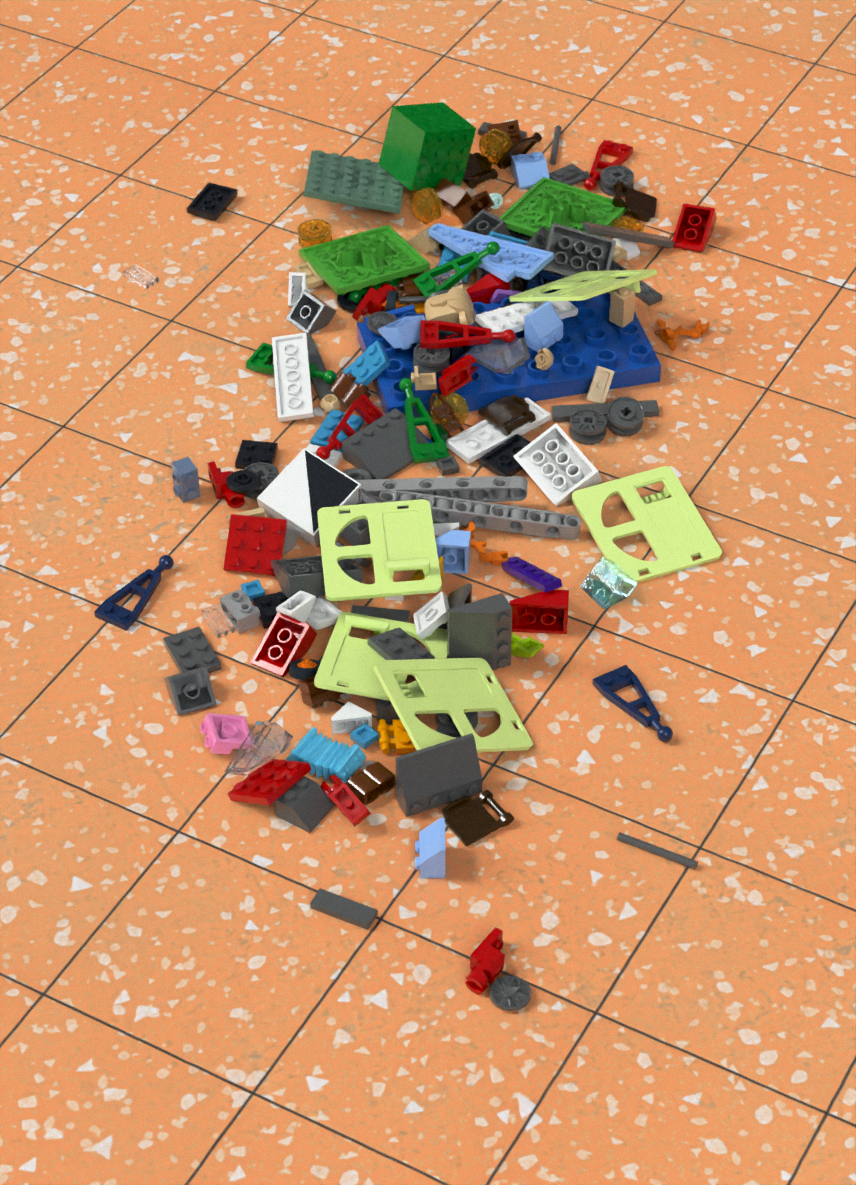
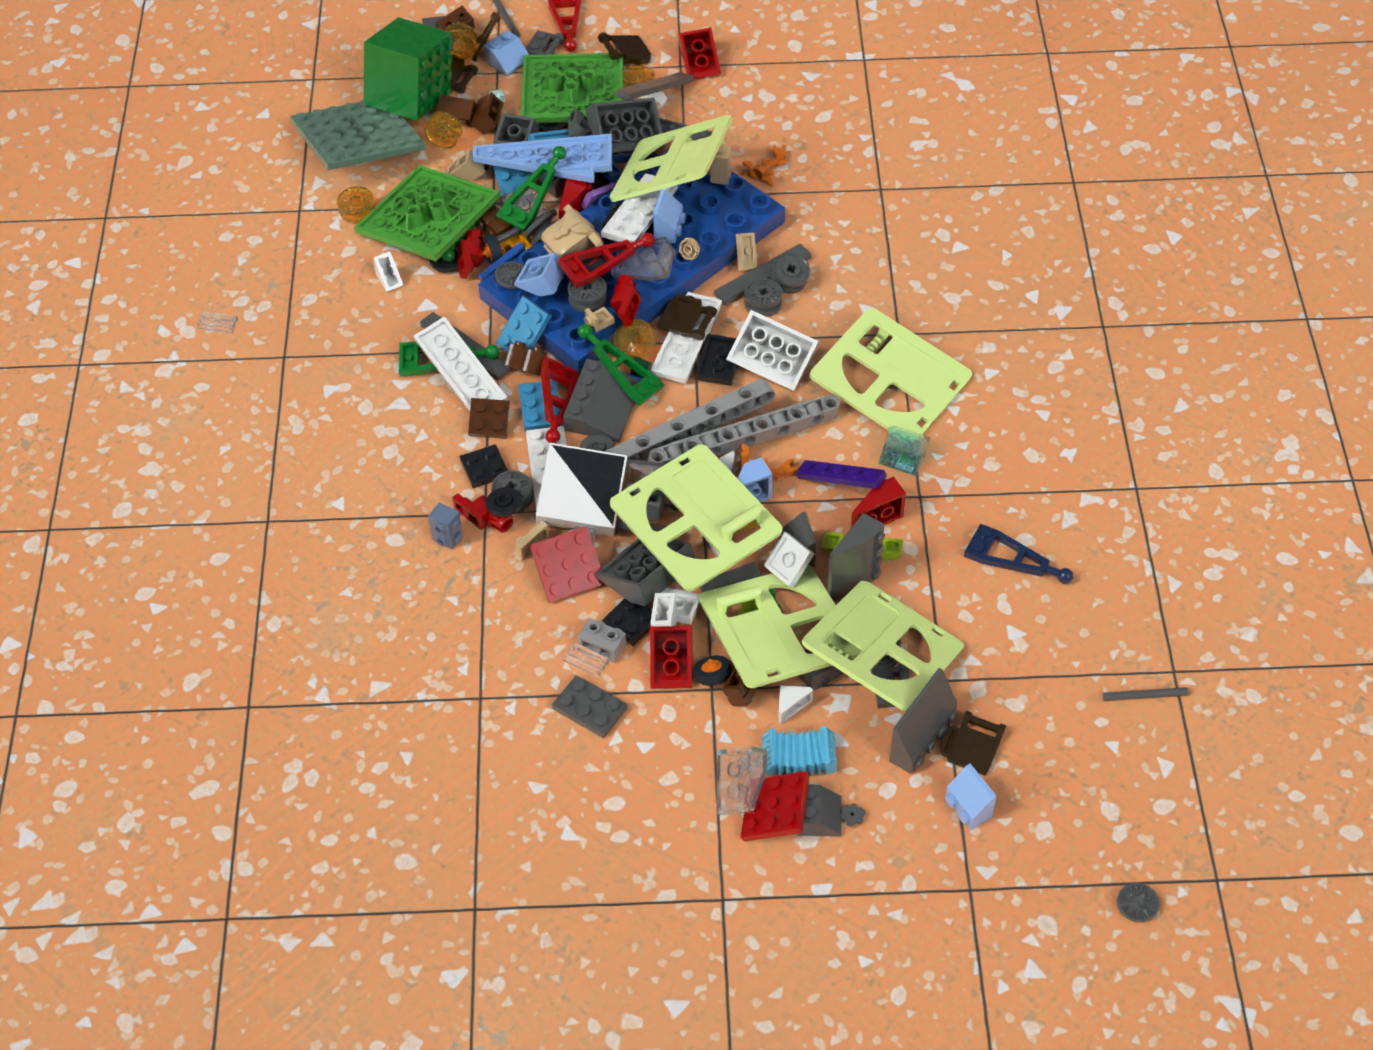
camera: 30 degrees left, 10 degrees up
dark blue plate [94,555,174,631] -> none
dark grey slope [164,666,217,716] -> none
black plate [187,182,238,220] -> none
bright pink plate [200,713,254,754] -> none
dark azure plate [241,580,265,601] -> none
dark grey slope [286,290,336,334] -> none
tan plate [294,262,324,289] -> none
dark grey tile [310,888,378,930] -> none
tan plate [319,394,342,413] -> none
red plate [321,775,371,827] -> none
reddish brown brick [348,762,395,805] -> none
dark azure plate [350,723,379,749] -> none
dark grey plate [367,627,435,660] -> none
light orange plate [377,719,416,755] -> none
reddish brown piece [430,393,464,438] -> none
dark grey tile [437,456,459,476] -> none
red plate [465,927,505,995] -> none
dark grey wheel [600,165,634,197] -> none
none -> reddish brown plate [468,398,510,439]
none -> dark grey plant [840,803,865,827]

